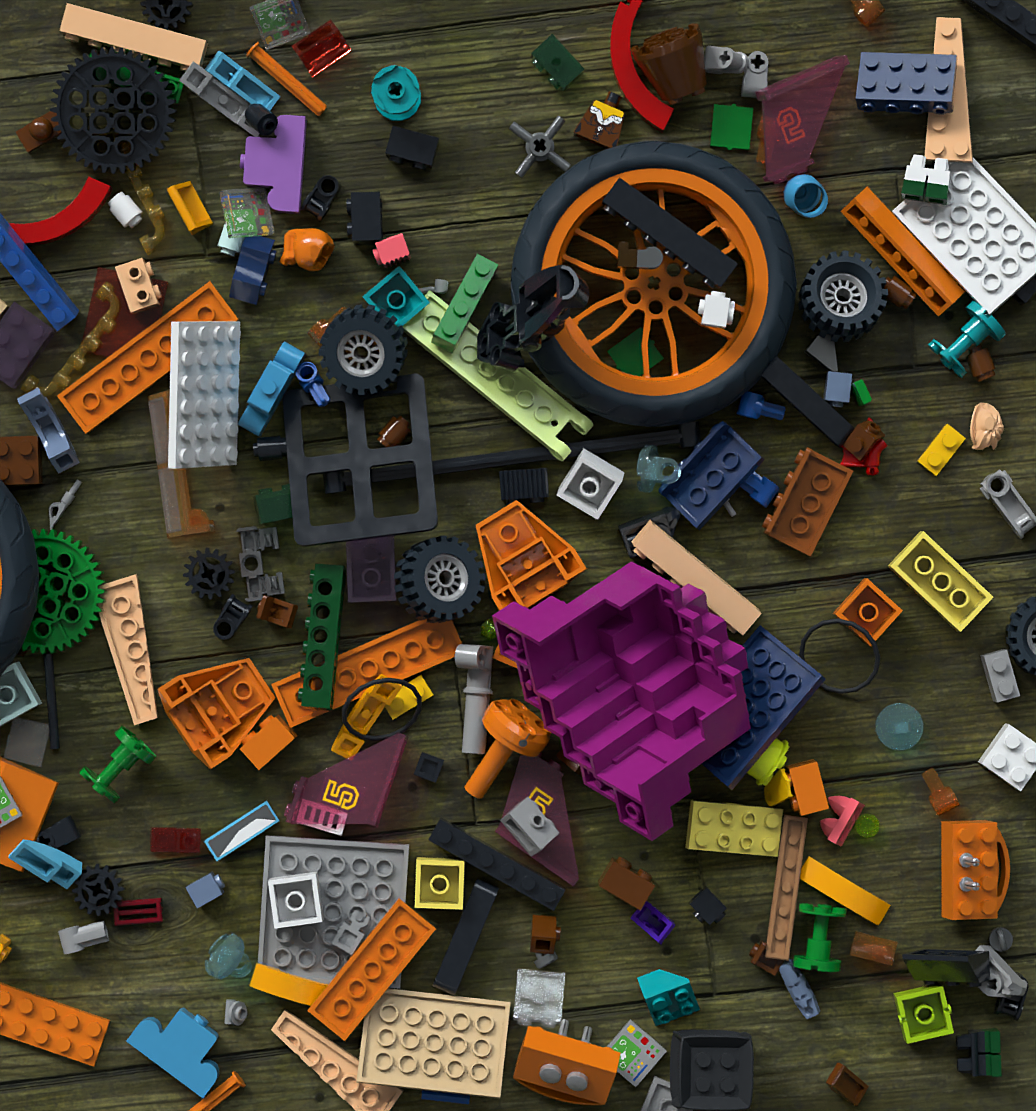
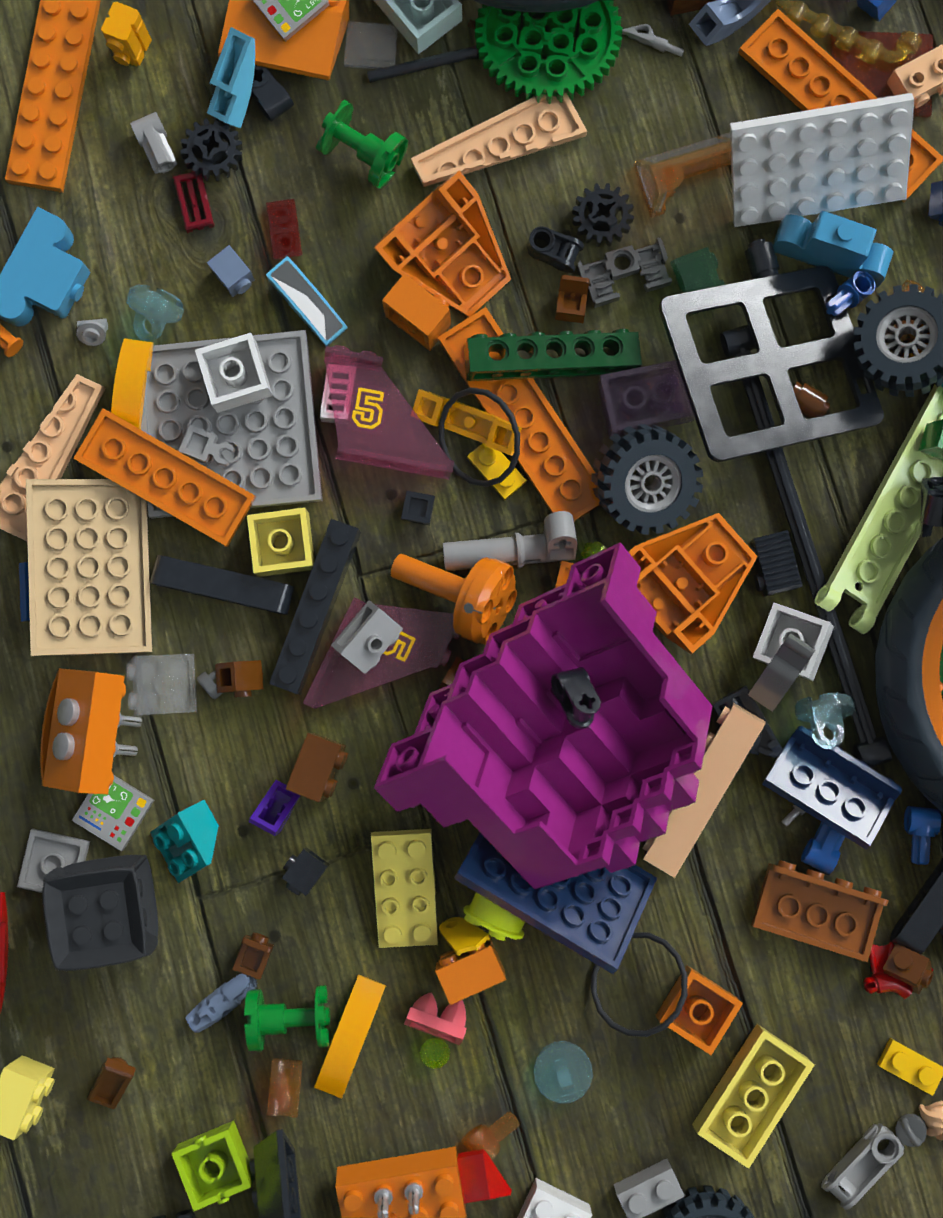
camera: 85 degrees right, 5 degrees down
medium nougat tile [764,815,808,961] -> none
none -> red slope [457,1149,512,1204]
none -> black piece [551,667,601,729]
none -> dark grey piece [748,633,816,712]
none -> dark grey tile [896,1114,927,1147]

